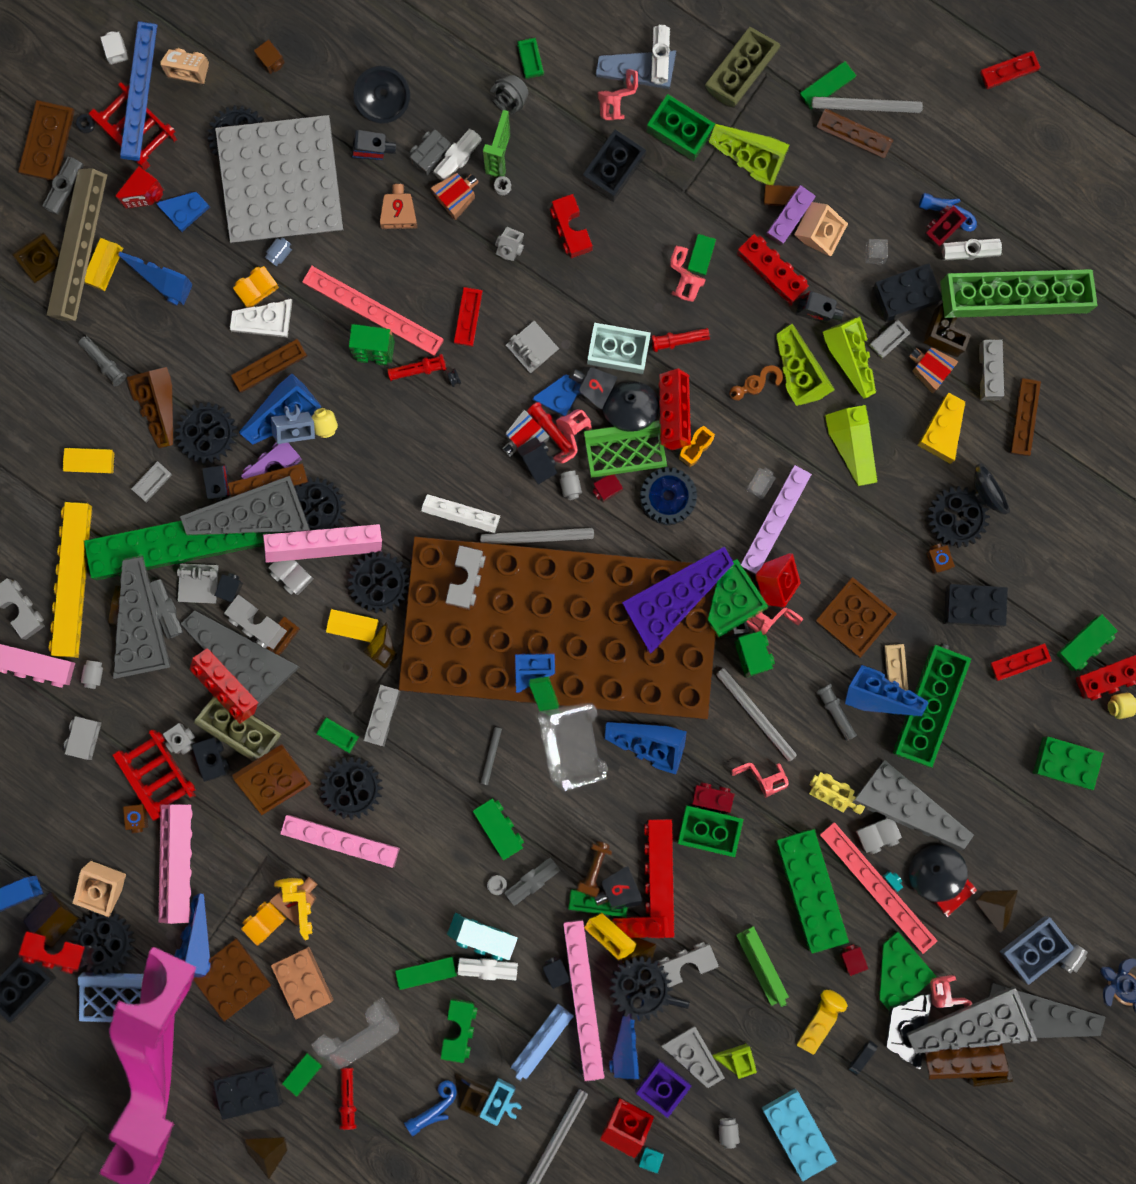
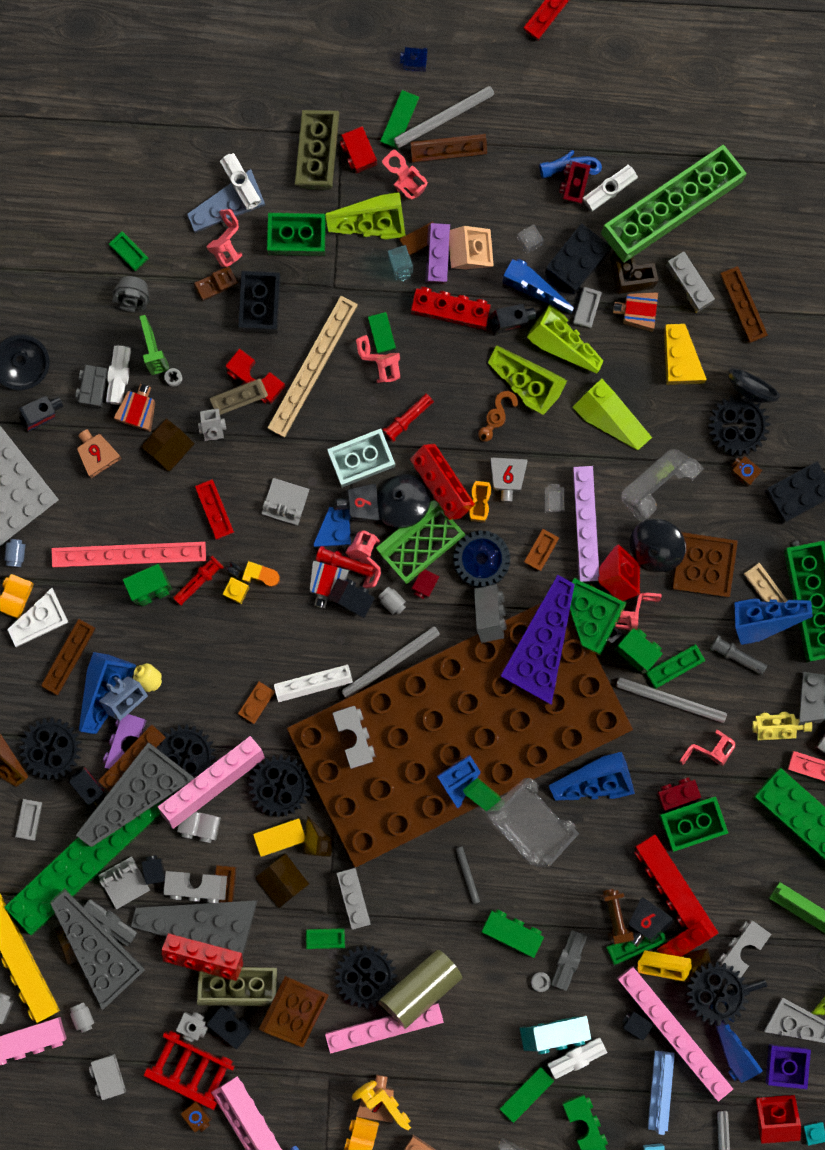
camera: 30 degrees left, 0 degrees up
none -> dark brown slope [141,418,195,472]
none -> reddish brown slope [194,266,238,301]
none -> dark tan plate [210,378,268,415]
none -> yellow brick [223,577,250,604]
none -> dark orange plate [238,682,275,724]
none -> leg [242,561,280,587]
none -> dark brown slope [255,854,309,908]
none -> tan plate [268,296,358,438]
none -> red brick [340,126,377,174]
none -> olive brick [379,950,462,1029]
none -> coral piece [382,150,428,200]
none -> clear light blue piece [388,245,413,281]
none -> clear blue brick [400,47,428,72]
none -> dark grey brick [474,584,507,643]
none -> light grey torso [490,458,527,502]
none -> blue wedge [502,259,574,314]
none -> dark orange plate [524,529,559,572]
none -> clear windscreen [621,449,704,522]
none -> black dish [629,519,686,572]
none -> green tile [646,644,705,689]

